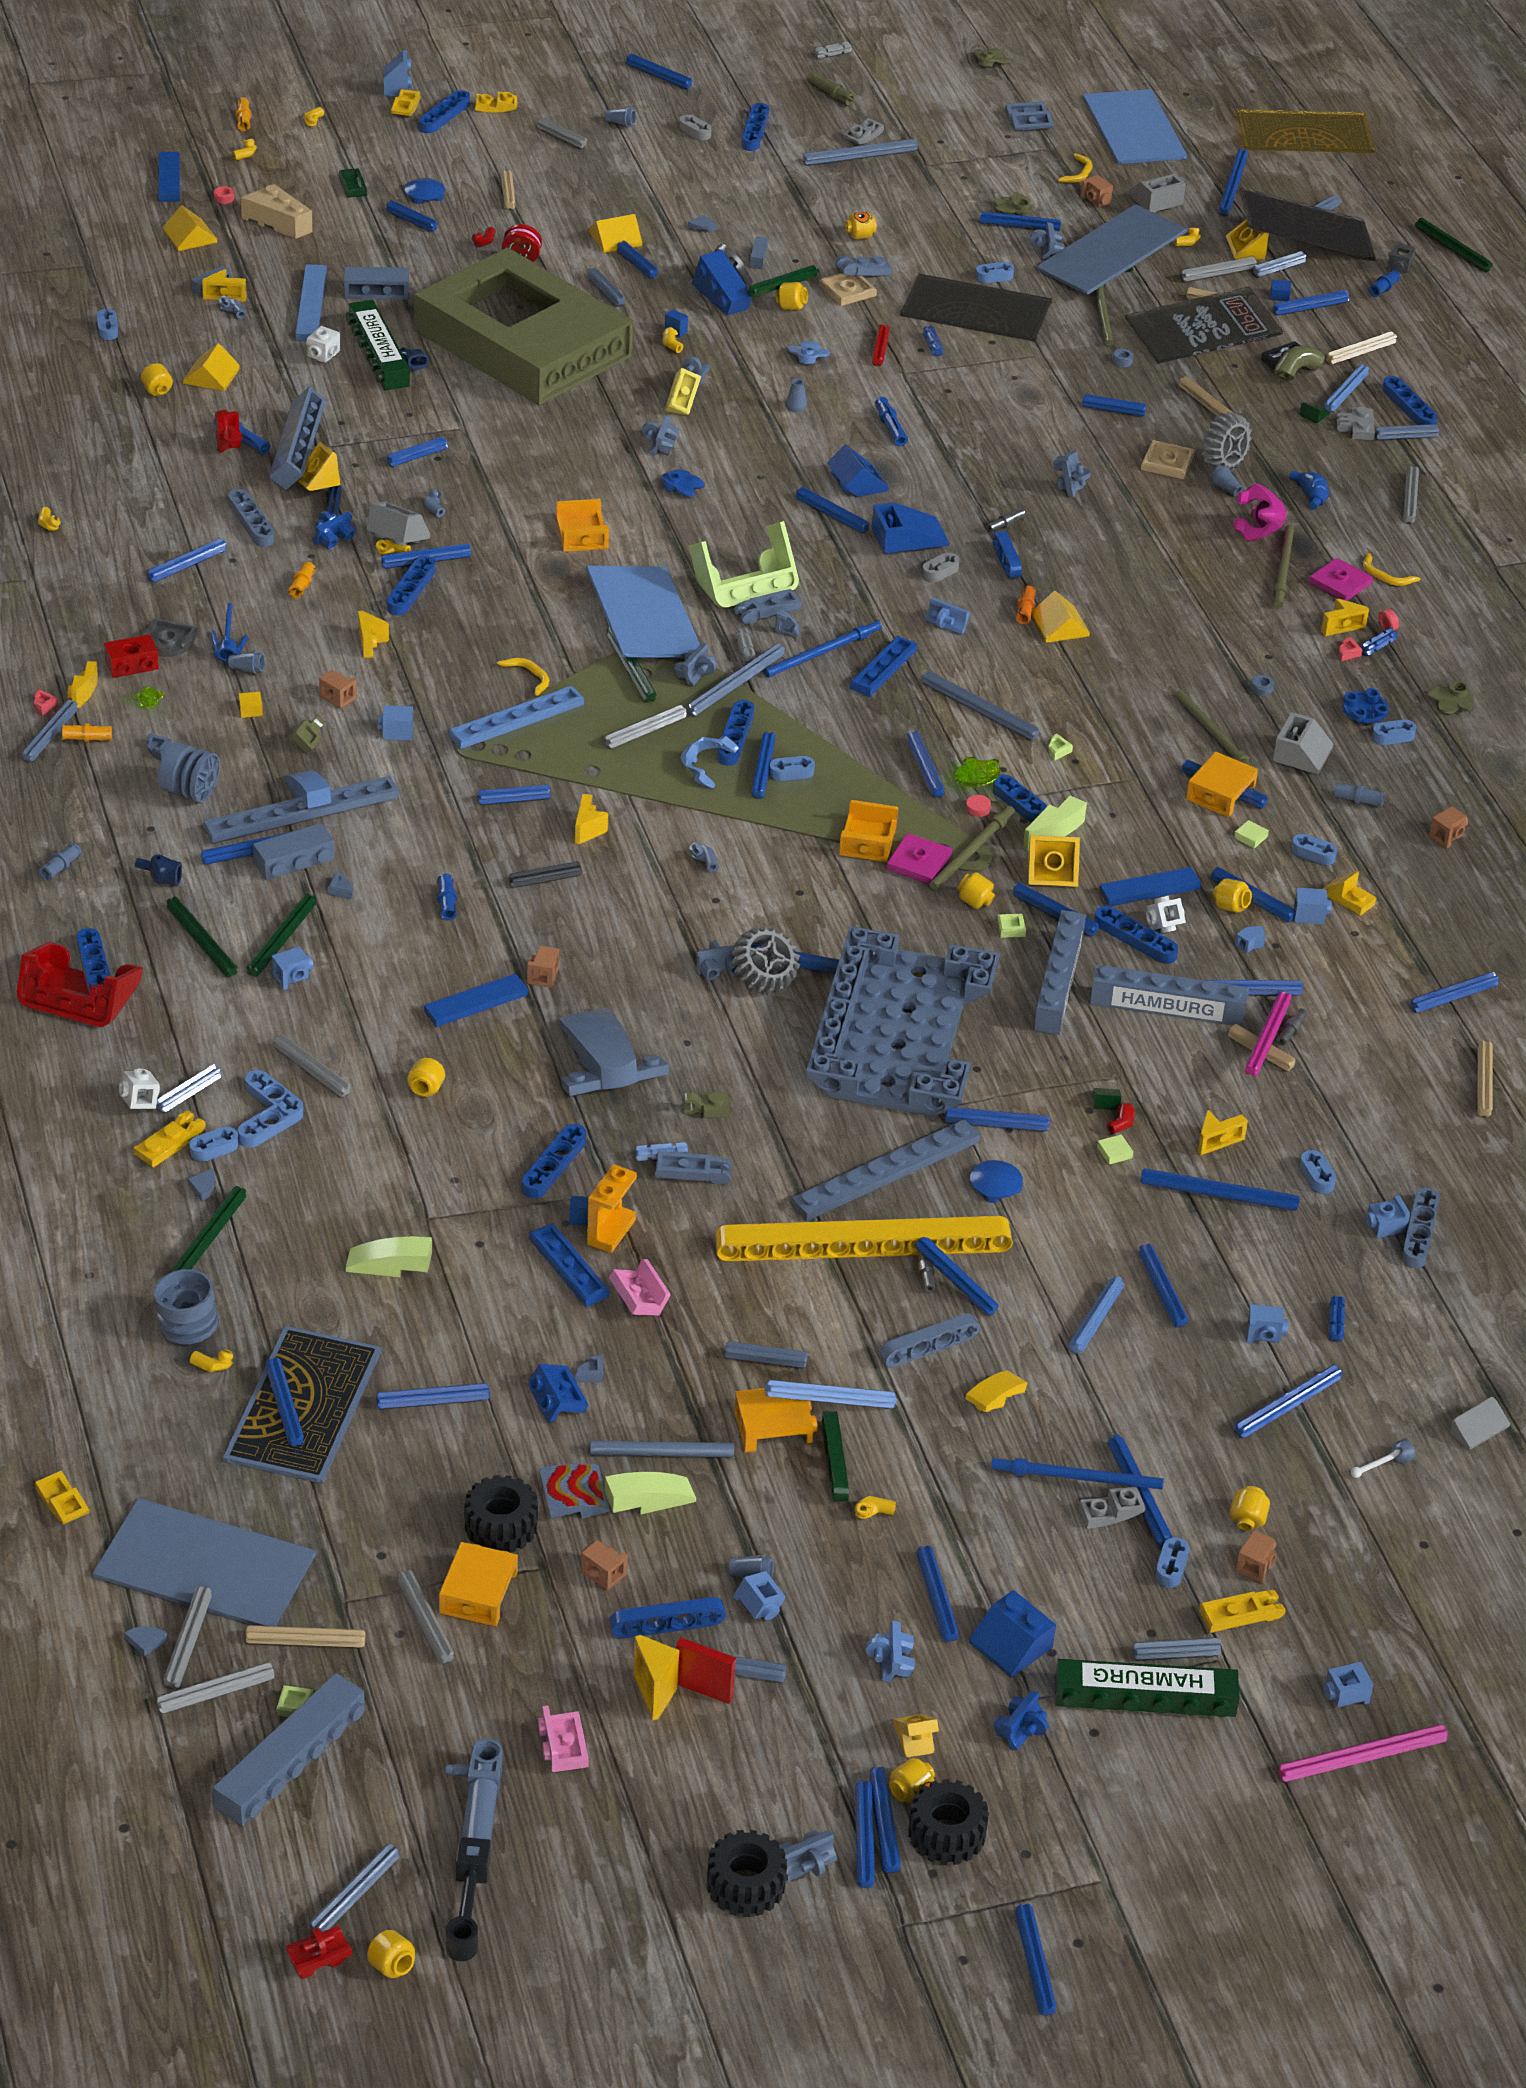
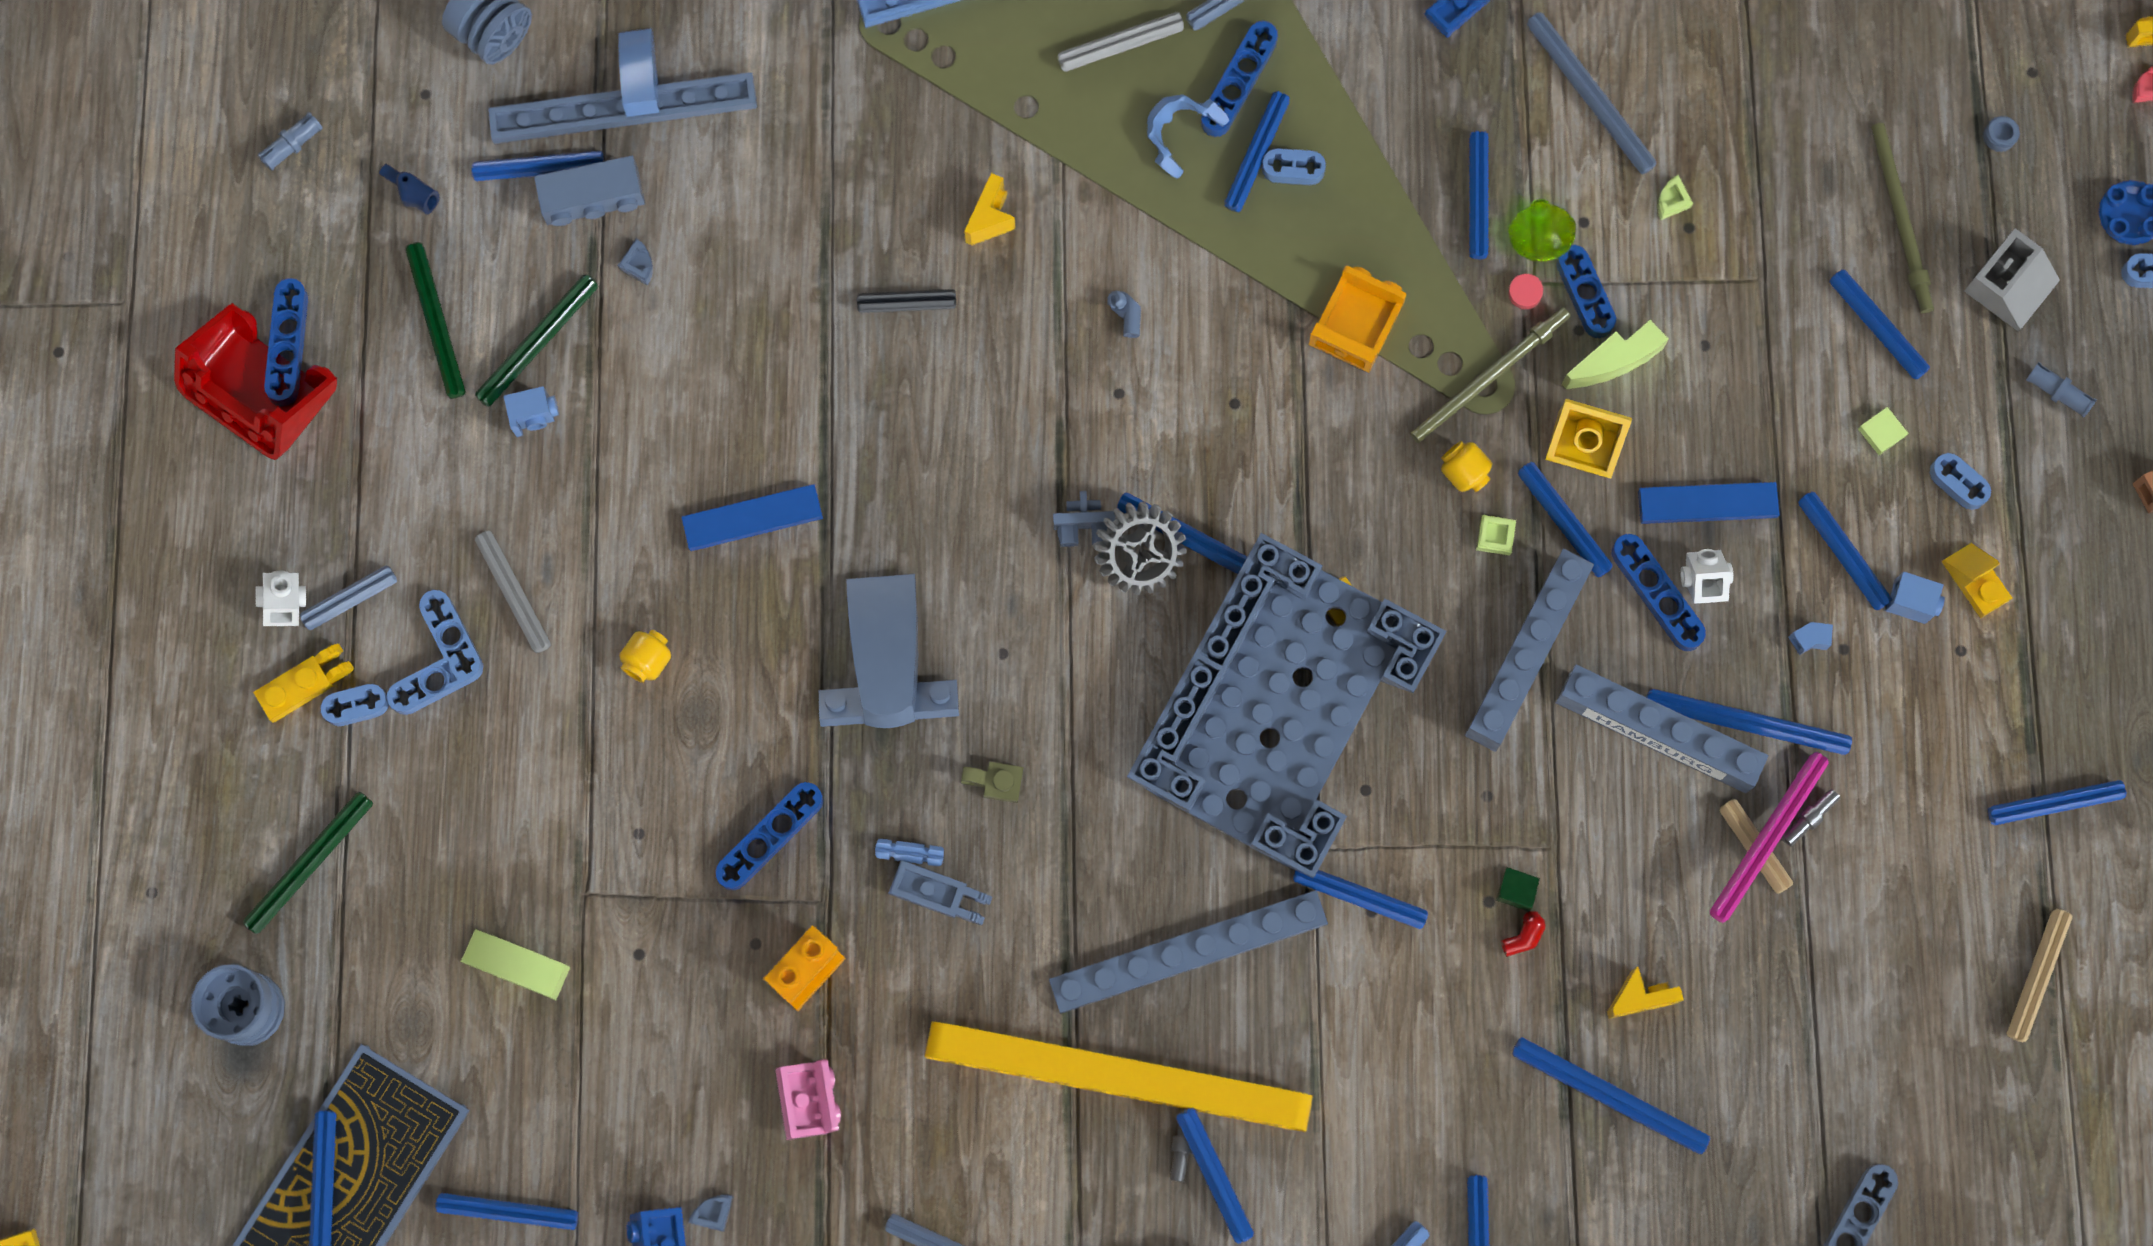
camera: 20 degrees right, 35 degrees up
sand blue tile [188,1169,216,1201] -> none
yellow arm [190,1349,233,1372] -> none
blue pin [437,874,457,920] -> none
blue axle [478,784,551,805] -> none
nougat brick [527,946,560,988] -> none
blue tile [529,1223,610,1307] -> none
blue piece [569,1196,589,1226] -> none
dark pink plate [887,833,952,884] -> none
blue dish [970,1160,1023,1203] -> none
yellowish green tile [1097,1134,1133,1165] -> none
light orange panel [1186,751,1258,817] -> none
yellow head [1213,878,1252,913] -> none
medium blue beam [1299,1150,1336,1194] -> none
medium blue brick [1365,1195,1410,1238] -> none

